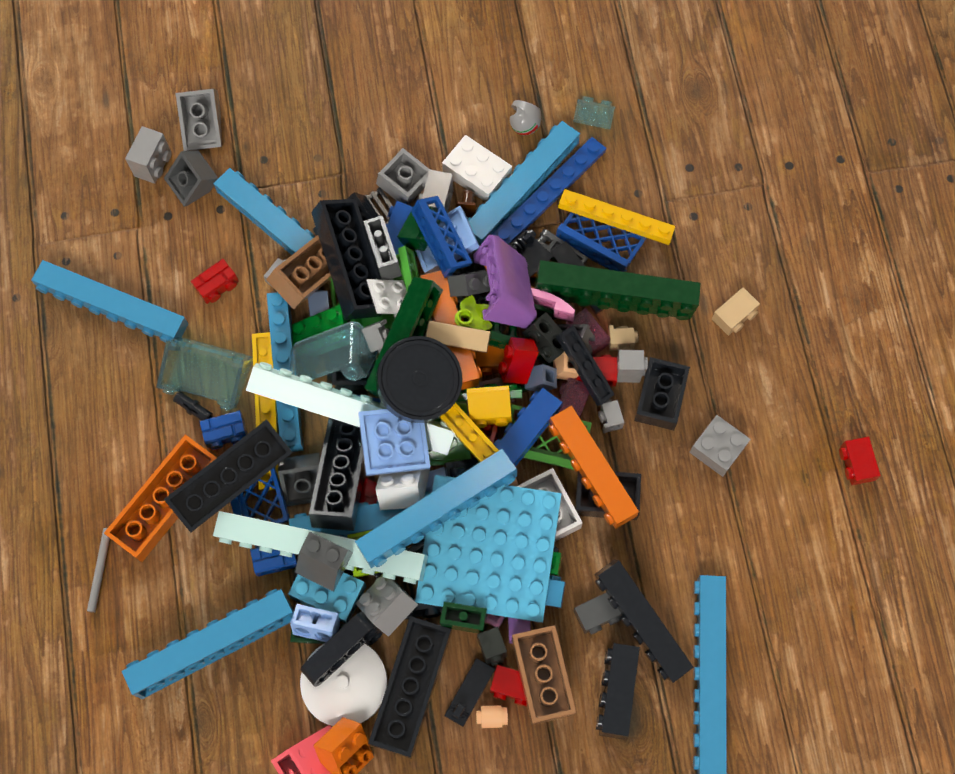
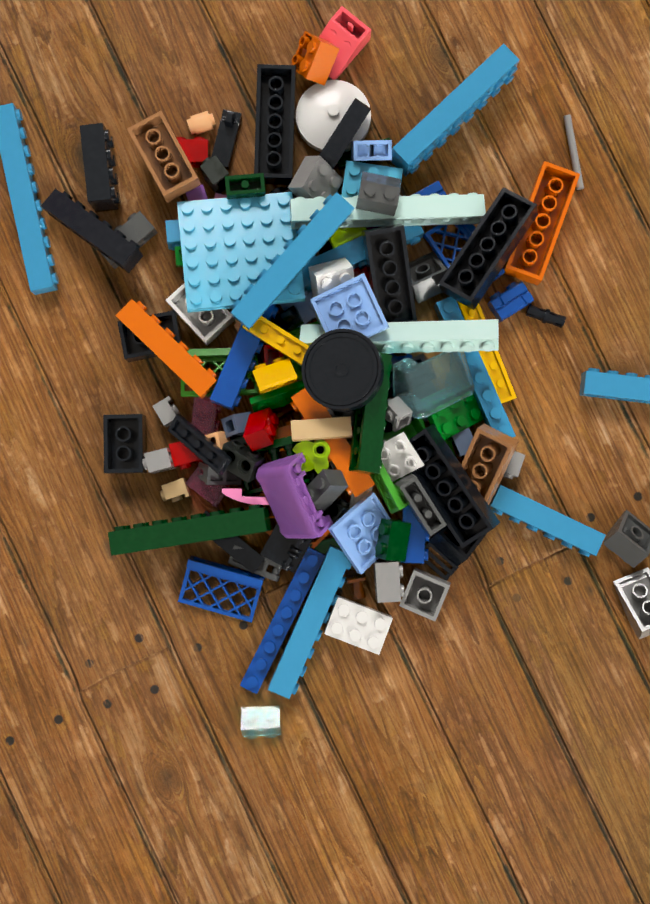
camera: 160 degrees right, 15 degrees up
clear light blue windscreen [156,337,253,410] -> none
red brick [190,259,239,304] -> none
blue fence [411,196,472,278] -> none
light grey helmet [510,100,541,136] -> none
yellow plate [558,189,675,245] -> none
light grey brick [689,415,751,477] -> none
tan brick [712,287,760,336] -> none

